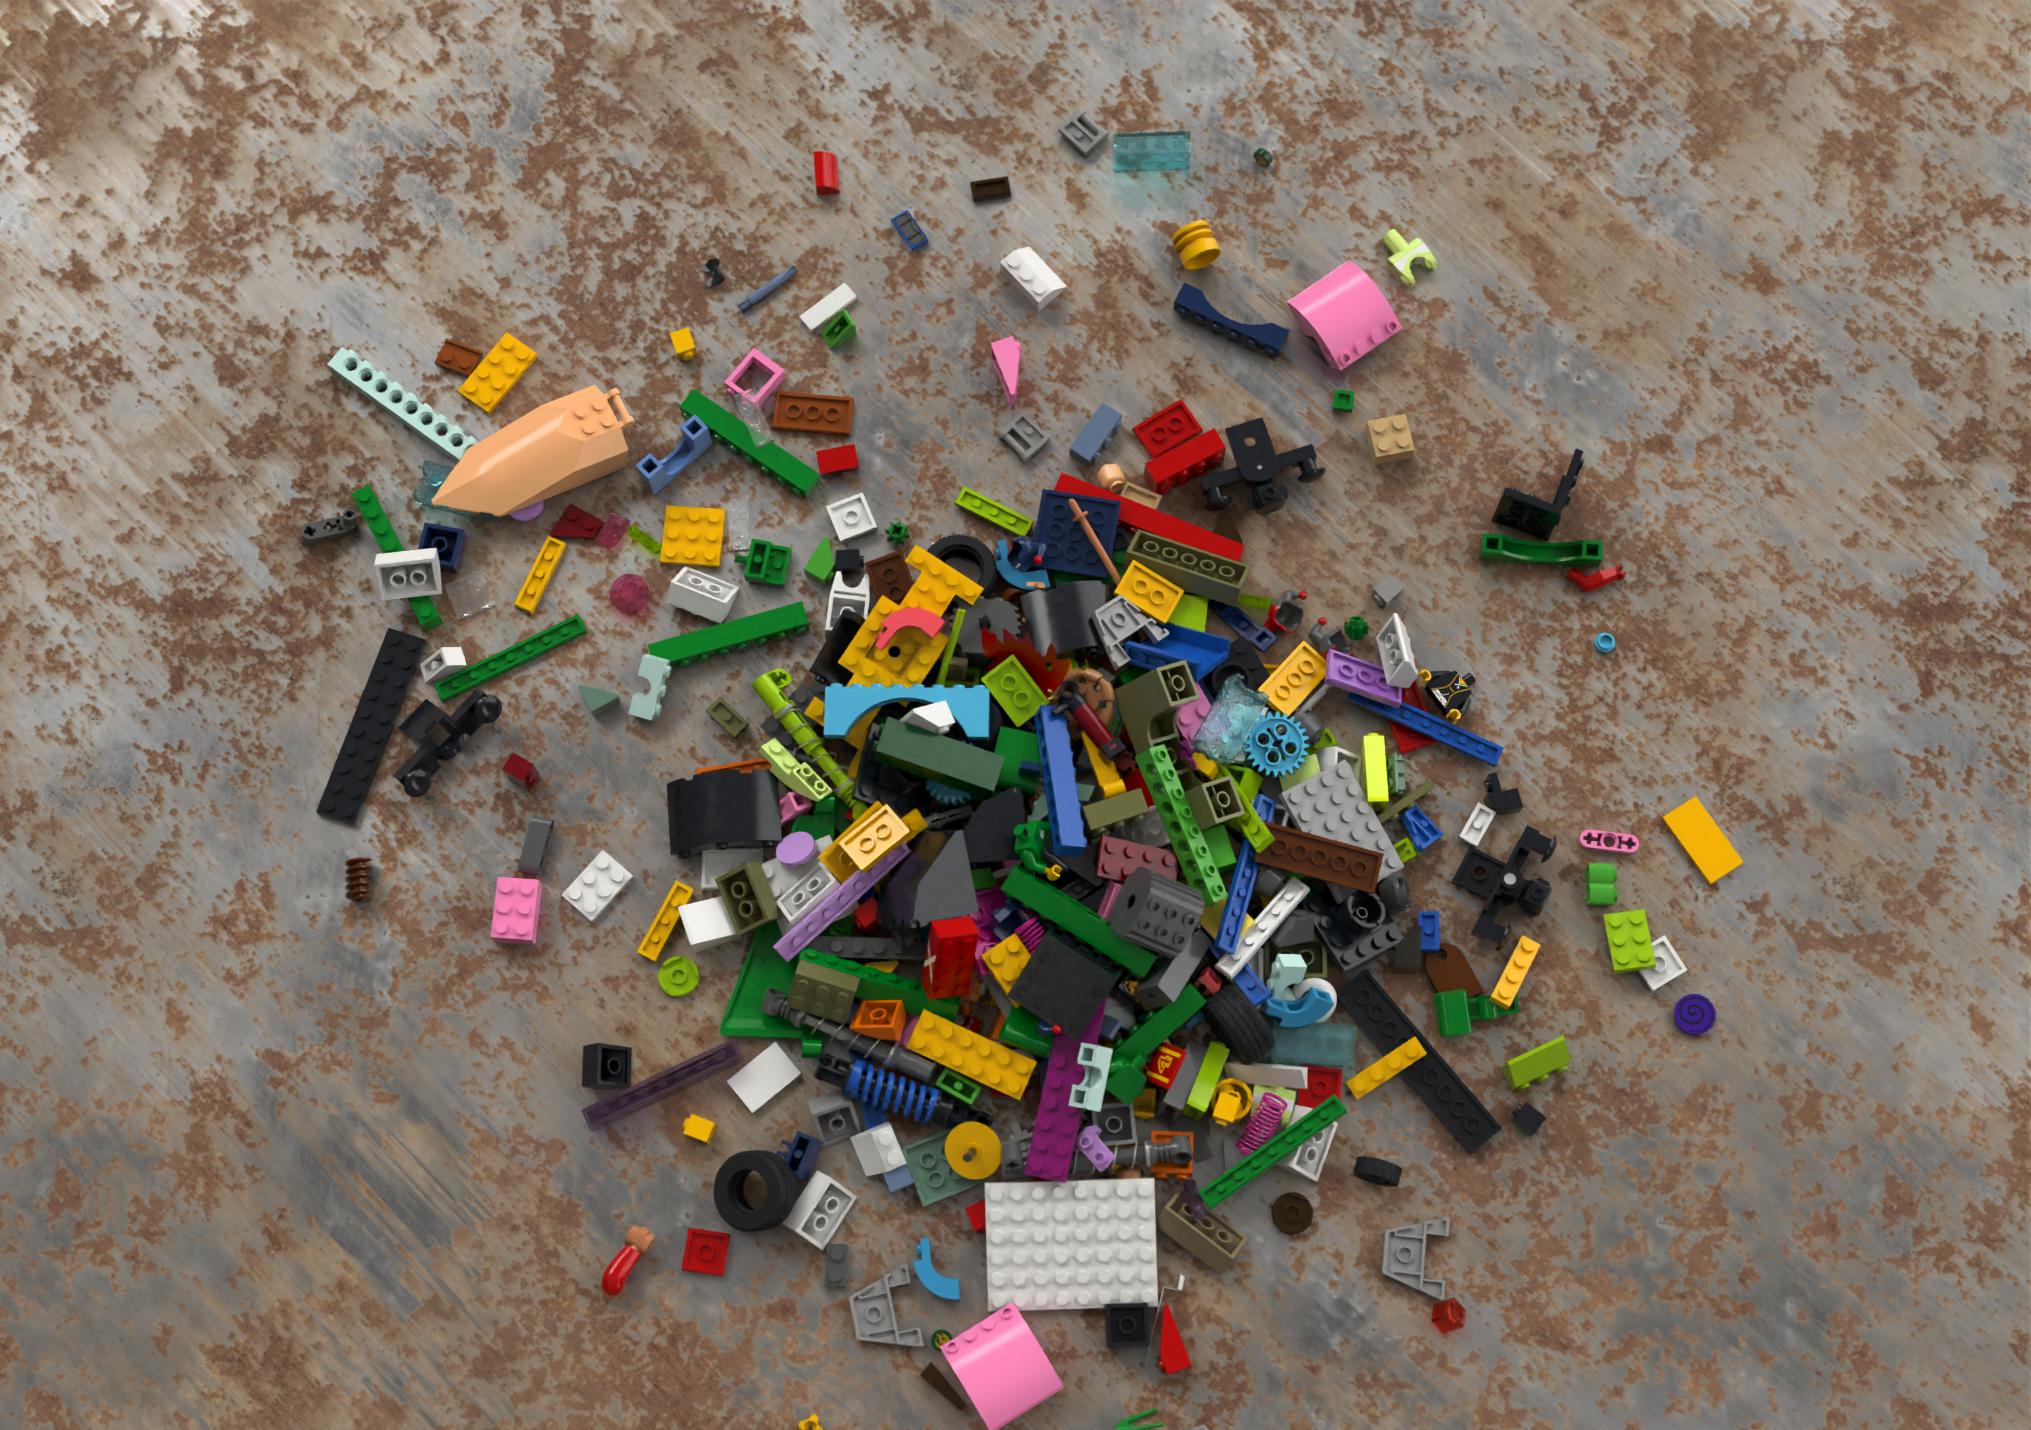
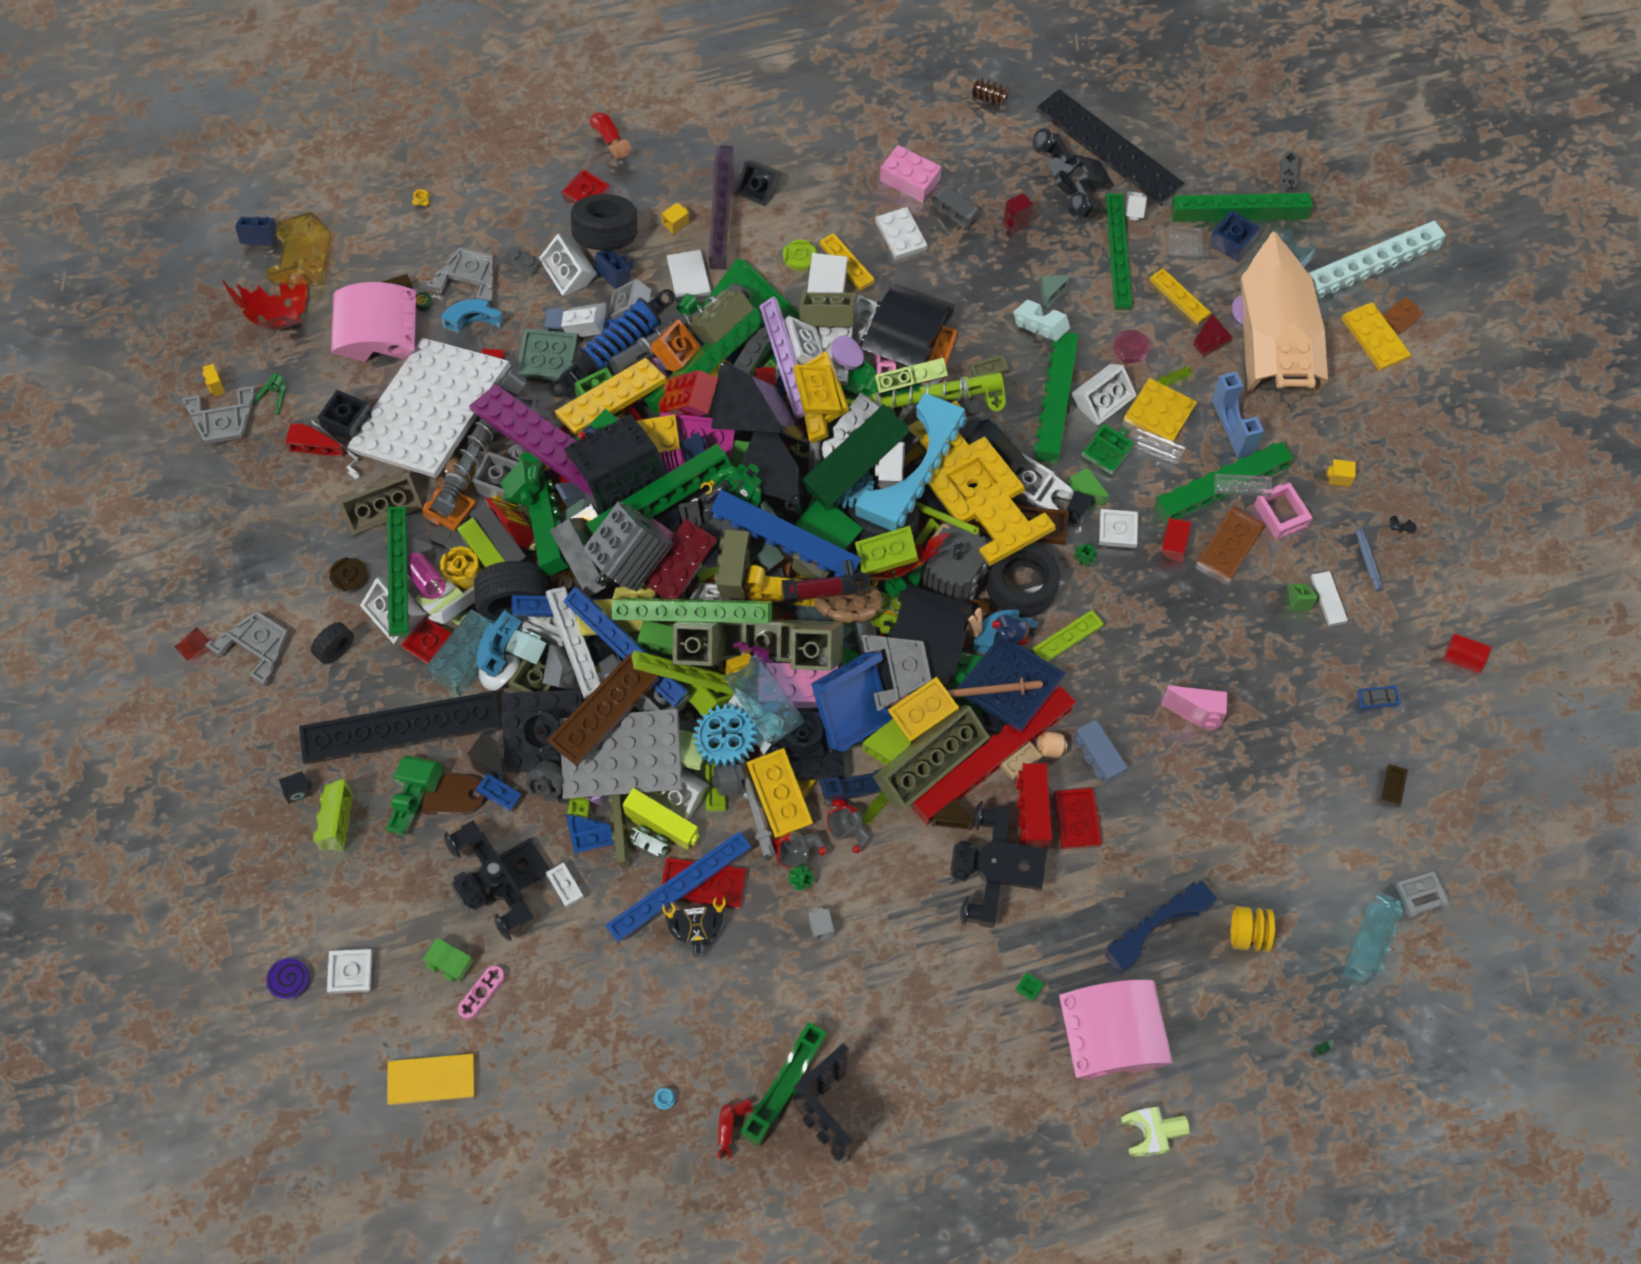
camera: 115 degrees right, 10 degrees down
white slope [374,548,442,600] -> none
clear pink plate [598,511,631,548] -> none
coral arch [875,608,946,652] -> none
yellow piece [945,1122,1002,1179] -> none
light grey plate [997,411,1050,463] -> none
white slope [1000,247,1067,311] -> none
dark blue tile [1018,760,1041,778] -> none
light aqua arch [1069,1042,1113,1112] -> none
lavender bracket [1075,1125,1115,1172] -> none
clear purple pin [1183,1179,1207,1221] -> none
coral tile [1194,966,1222,996] -> none
yellow brick [1211,1092,1240,1127] -> none
medium lavender tile [1325,649,1402,708] -> none
yellow plate [1346,1036,1427,1100] -> none
tan brick [1365,414,1415,465] -> none
white slope [1376,613,1418,688] -> none
black brick [1484,772,1523,815] -> none
yellow plate [1489,935,1540,1010] -> none
lime plate [1603,909,1656,974] -> none

